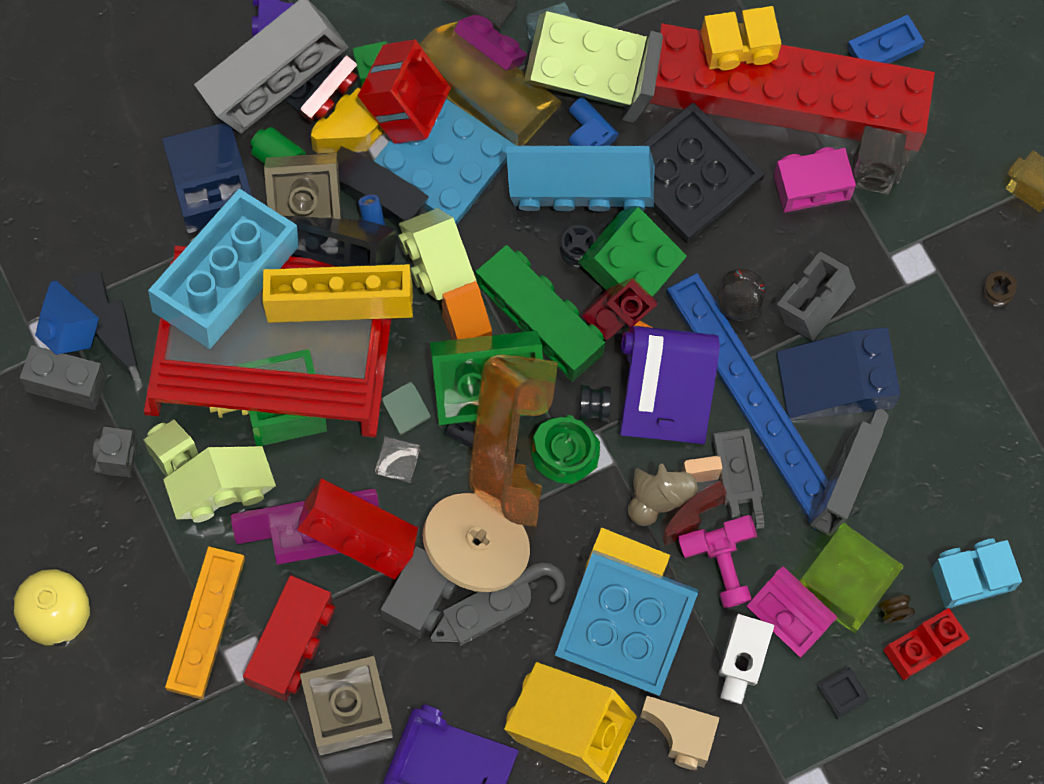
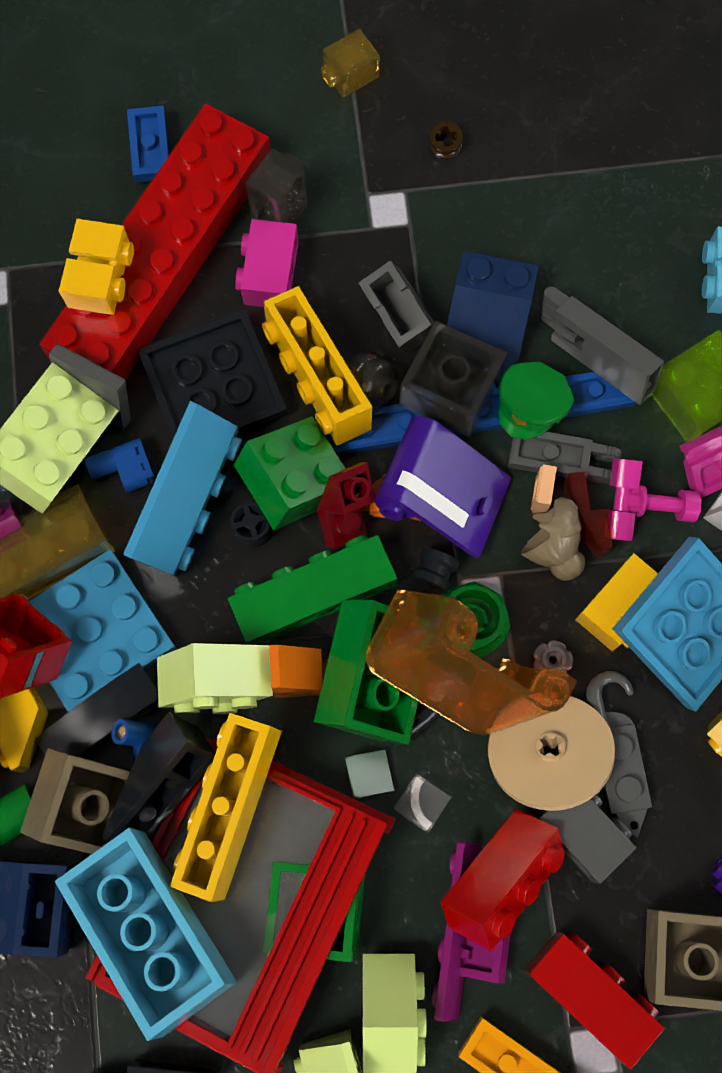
camera: 65 degrees left, 5 degrees up
none -> yellow brick [262,286,372,446]
none -> clear smoke brick [399,321,508,437]
none -> green hat [498,362,574,440]
none -> flat silver plate [533,640,573,681]

